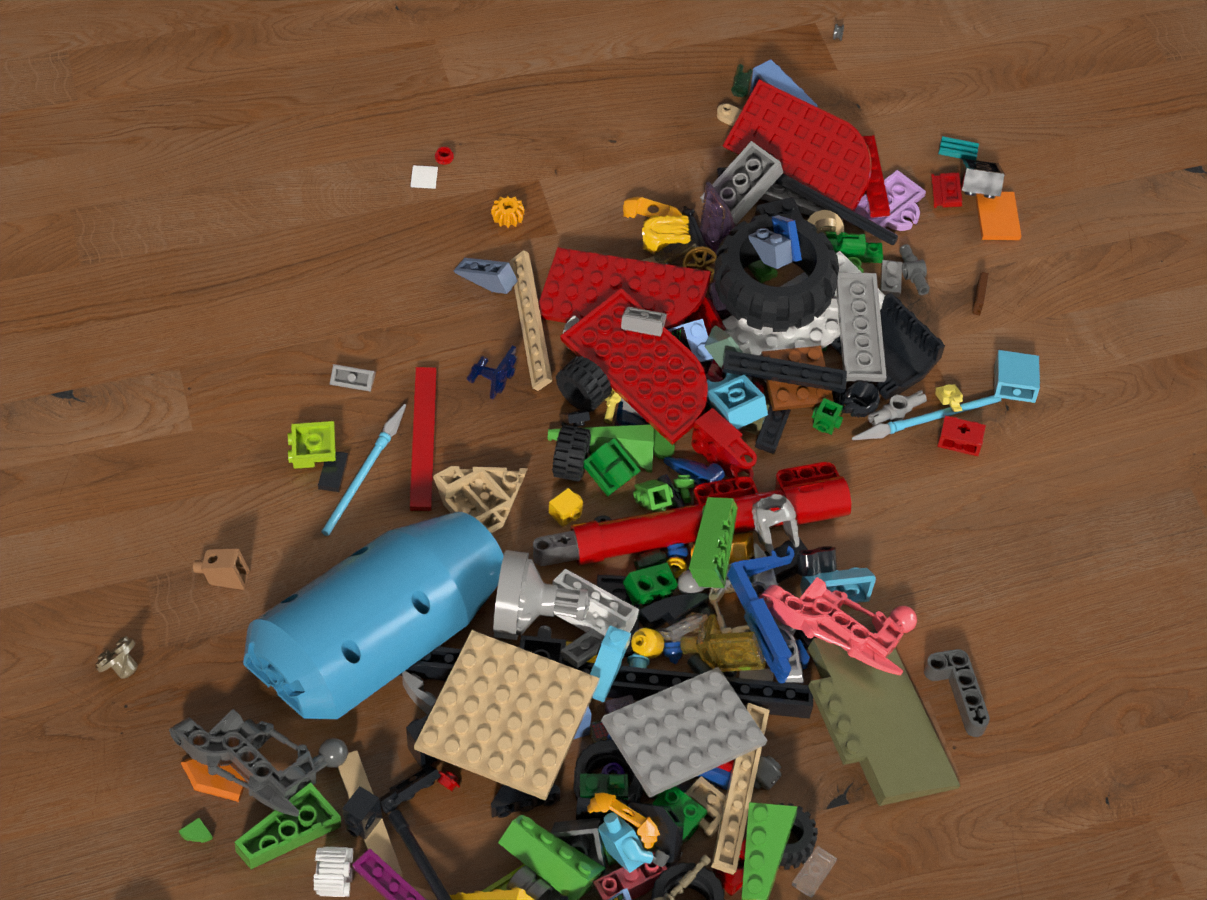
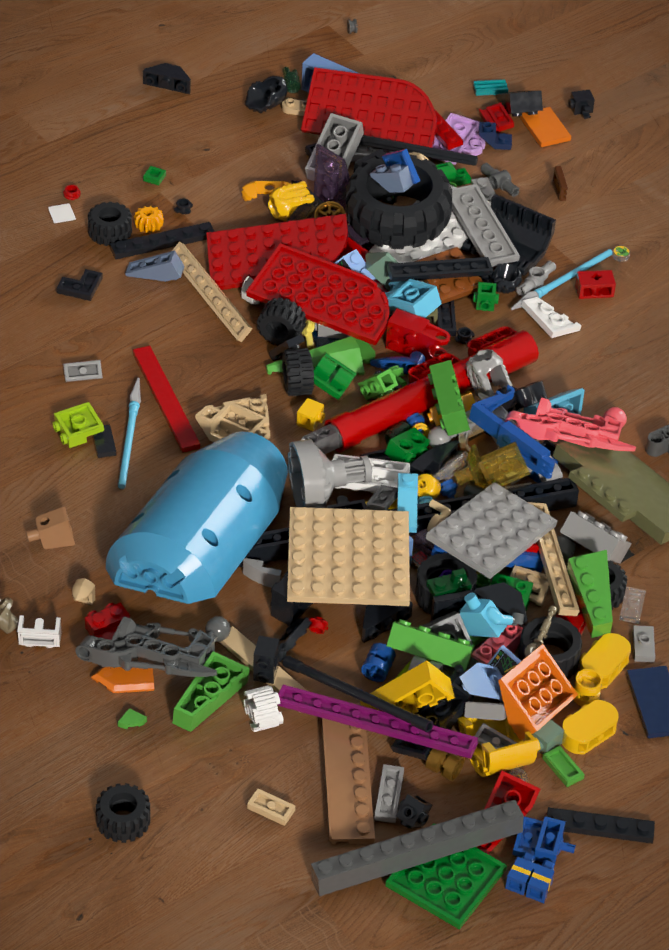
camera: 20 degrees left, 10 degrees down
clear blue plate [467,345,517,399] -> none
light orange piece [587,793,660,849] -> none
light grey slope [621,307,667,336] -> none
light yellow plate [935,384,963,412] -> none
medium azure brick [994,350,1040,403] -> none
none -> white window [17,615,62,648]
none -> black plate [57,269,103,301]
none -> tan plate [72,578,95,605]
none -> red plate [85,602,130,640]
none -> black tyre [88,202,132,246]
none -> black plate [110,222,215,260]
none -> black slope [143,63,191,94]
none -> green plate [143,166,166,186]
none -> black plate [174,198,193,214]
none -> black piece [245,76,288,113]
none -> blue wheel [361,643,396,682]
none -> tan plate [427,499,451,532]
none -> black plate [455,327,475,344]
none -> dark blue slope [479,122,512,150]
none -> white wing [521,297,582,338]
none -> light grey brick [560,511,632,564]
none -> black brick [568,90,595,119]
none -> tile [612,245,630,262]

